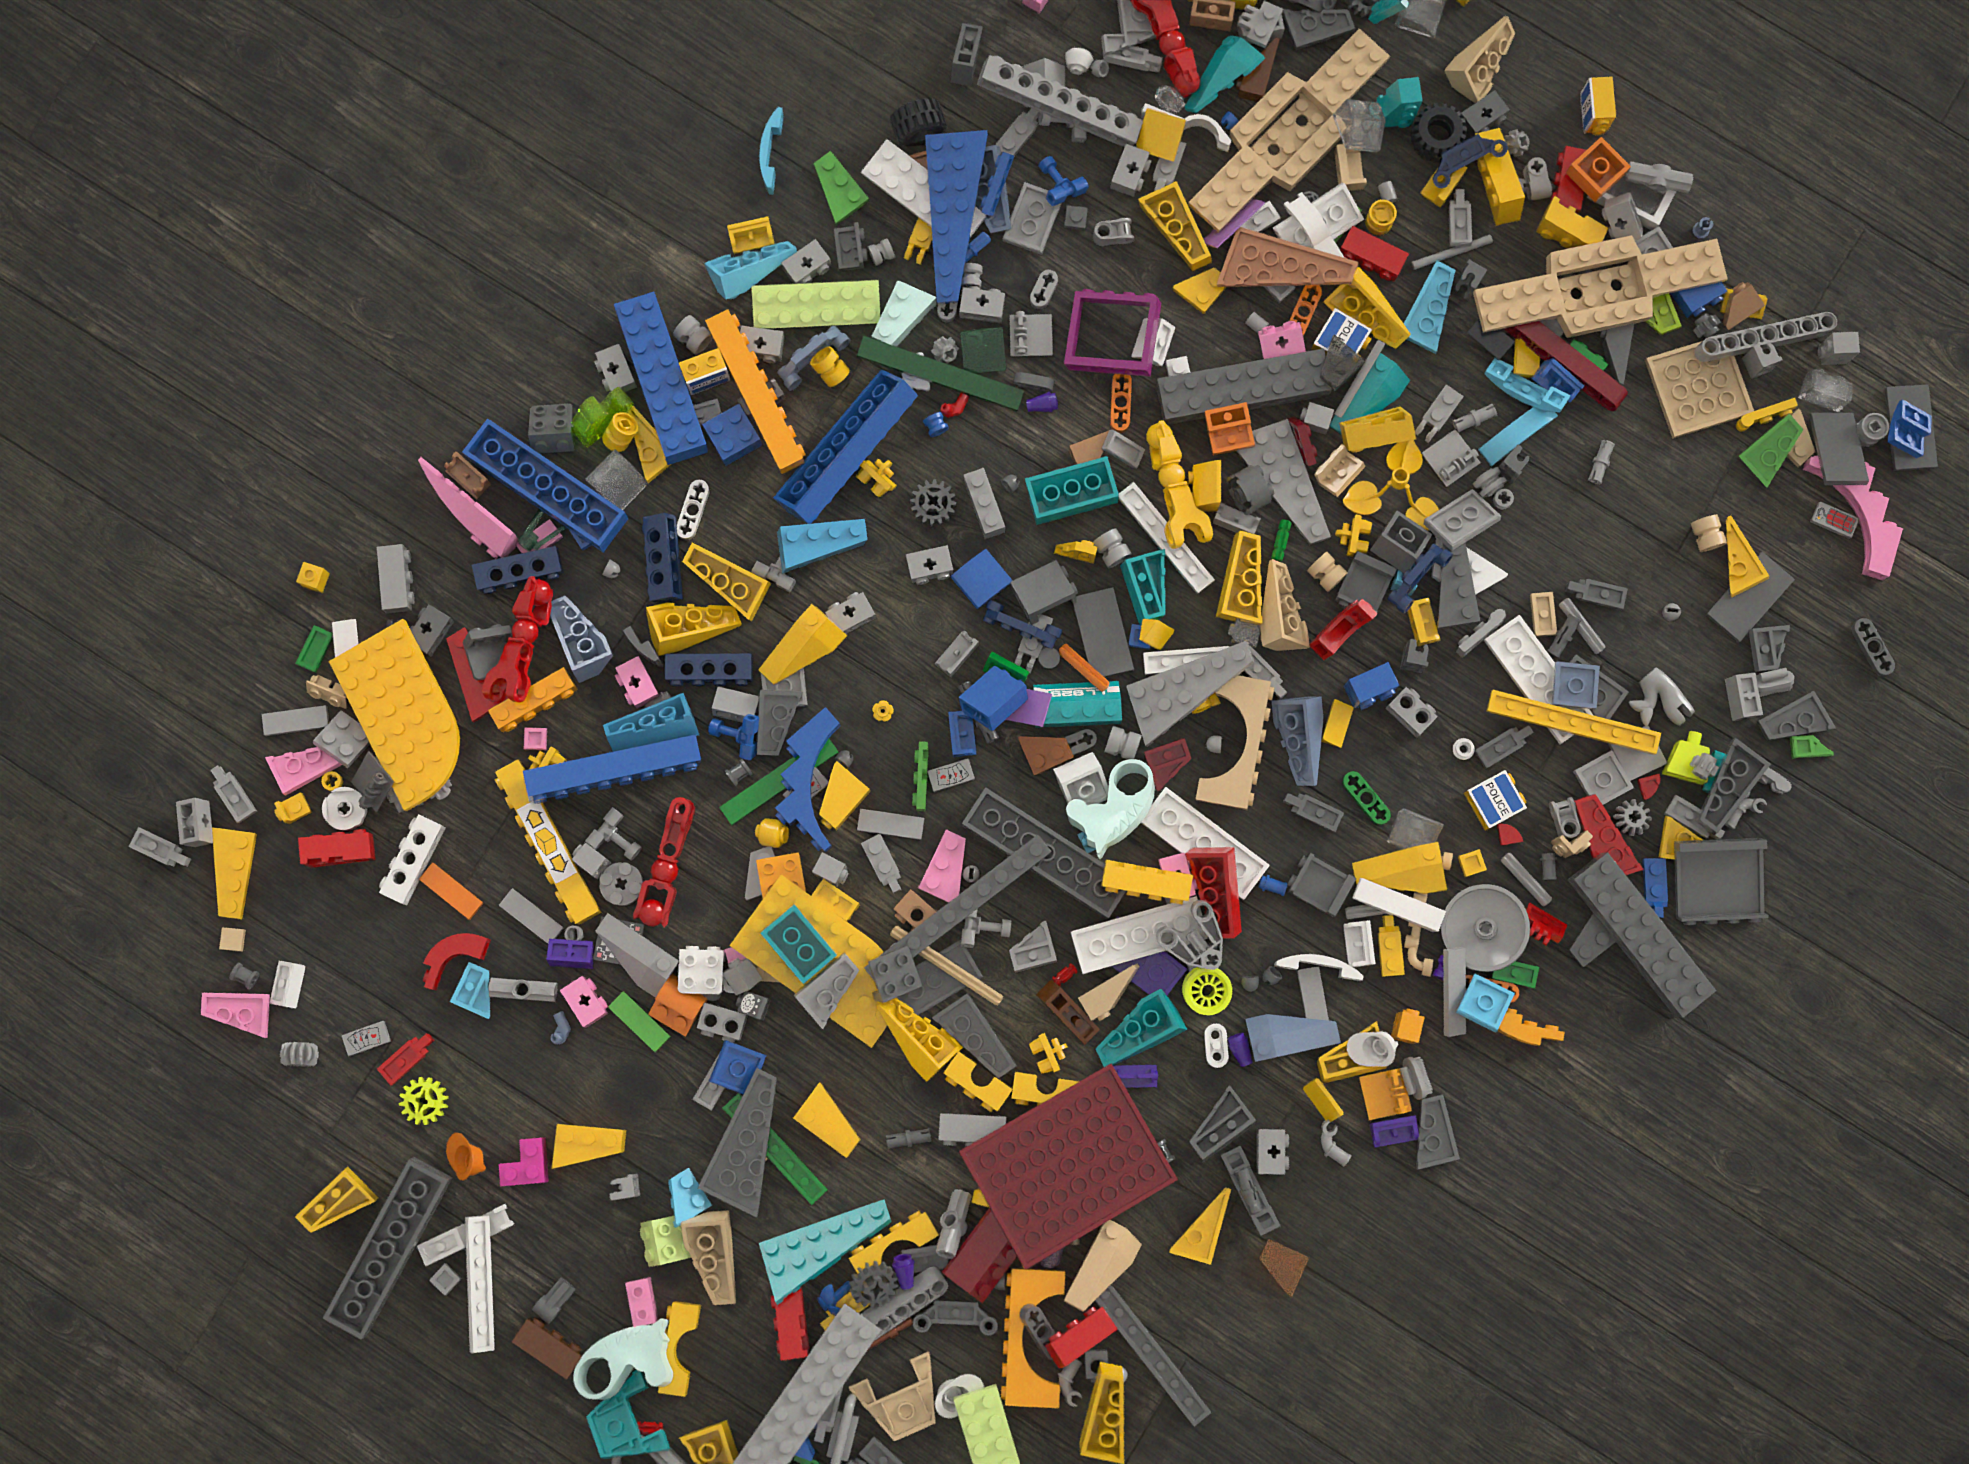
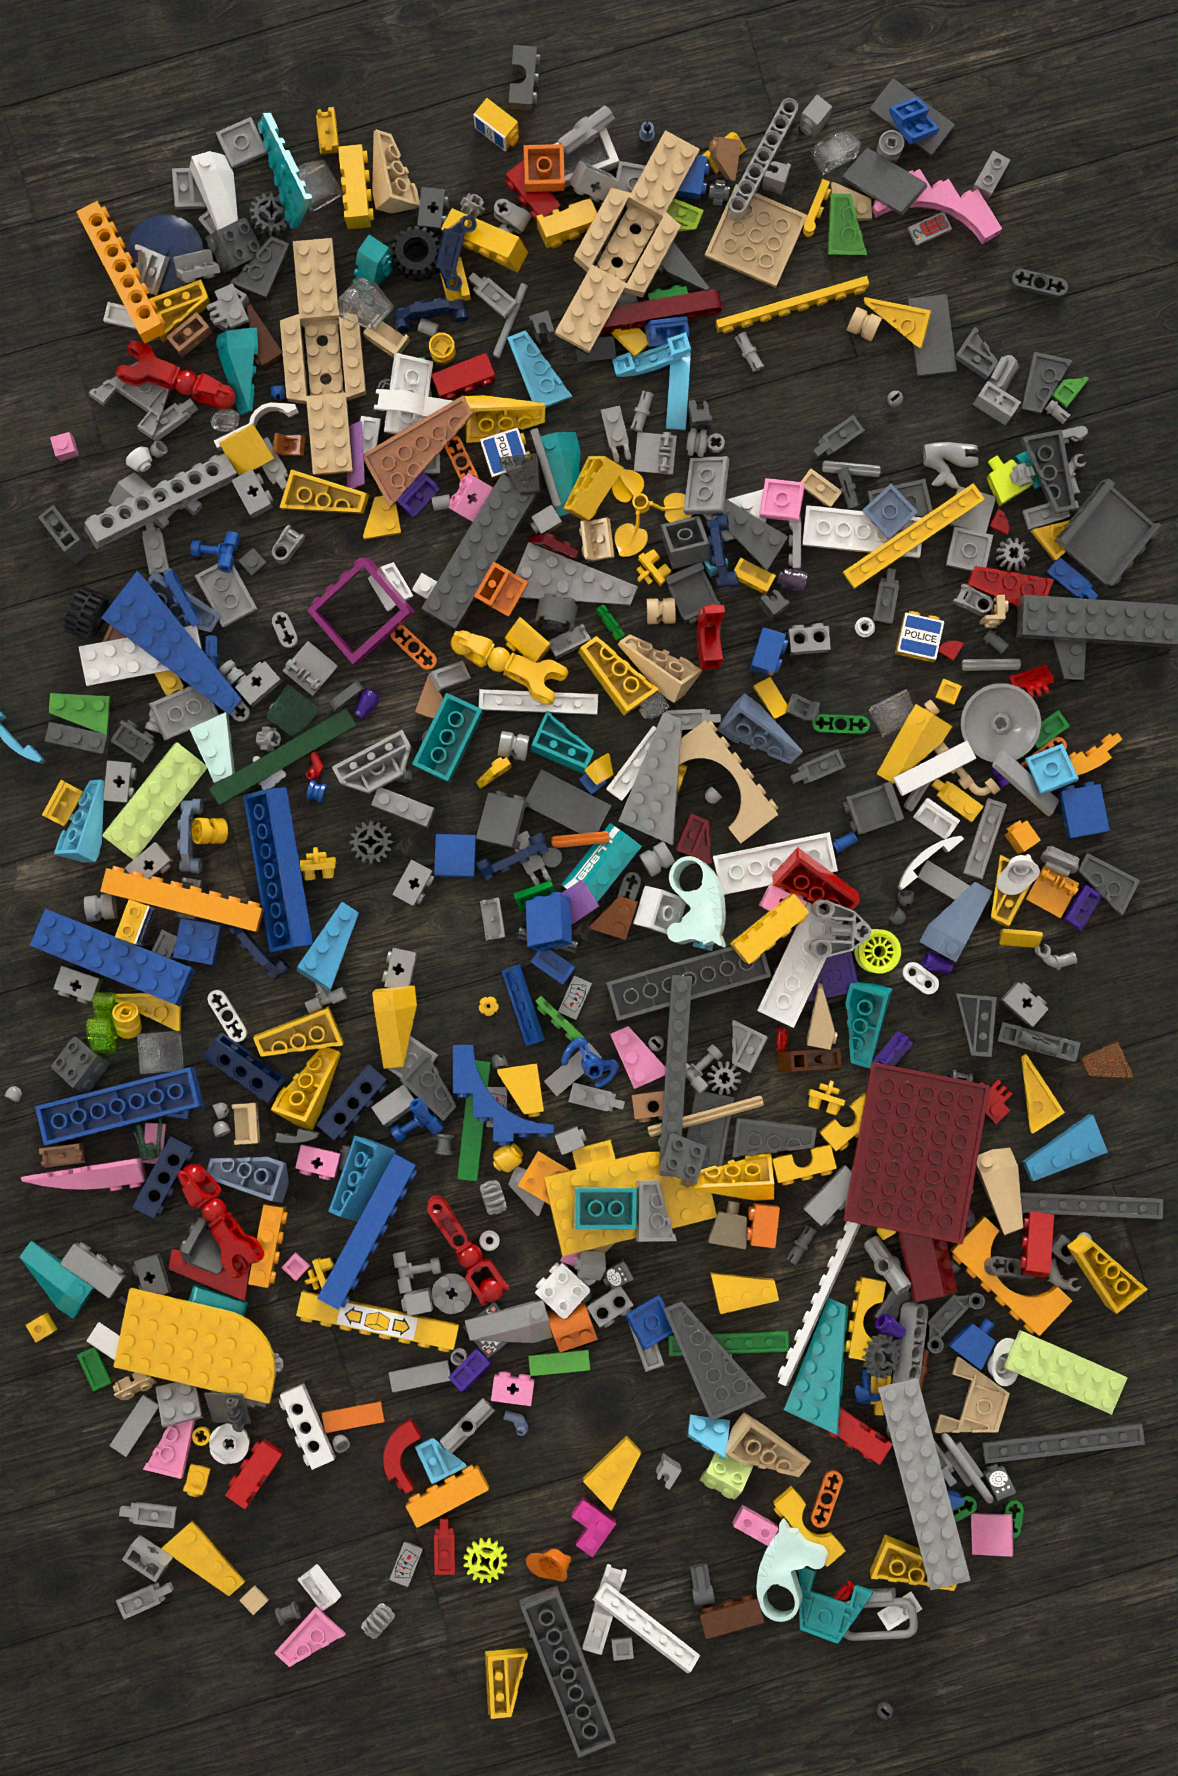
camera: 50 degrees left, 5 degrees up
none -> light grey hinge [4,1086,22,1103]
none -> teal wedge [20,1240,95,1319]
none -> dark grey arch [45,722,112,756]
none -> light grey tile [149,686,219,740]
none -> teal beam [188,1285,249,1316]
none -> light grey hinge [213,1121,231,1137]
none -> dark blue plate [228,925,290,981]
none -> tan panel [232,1102,260,1145]
none -> dark orange bracket [273,433,305,457]
none -> light grey wedge [332,730,411,794]
none -> light grey hinge [332,1435,350,1453]
none -> yellow wedge [338,144,374,230]
none -> dark blue plate [394,298,469,332]
none -> dark purple hinge [396,472,440,519]
none -> light orange brick [406,1465,489,1528]
none -> white plate [479,1230,500,1251]
none -> light grey gear [480,1180,507,1215]
none -> blue plate [501,965,545,1046]
none -> dark grey arch [509,45,541,111]
none -> blue piece [561,1037,619,1089]
none -> light grey gear [707,1061,741,1095]
none -> dark tan torso [708,1201,747,1249]
none -> yellow plate [715,276,869,333]
none -> orange brick [747,1203,780,1248]
none -> bright pink tile [759,478,805,522]
none -> clear purple brick [777,568,808,592]
none -> white plate [778,1222,861,1386]
none -> dark grey bracket [785,694,820,721]
none -> orange beam [810,1469,843,1528]
none -> blue torso [948,1318,996,1370]
none -> light grey tile [963,798,1007,880]
none -> light grey brick [972,151,1010,201]
none -> red hinge [979,1079,1013,1124]
none -> dark azure wedge [1022,1114,1108,1181]
none -> light grey pin [1045,400,1070,424]
none -> blue brick [1058,782,1110,839]

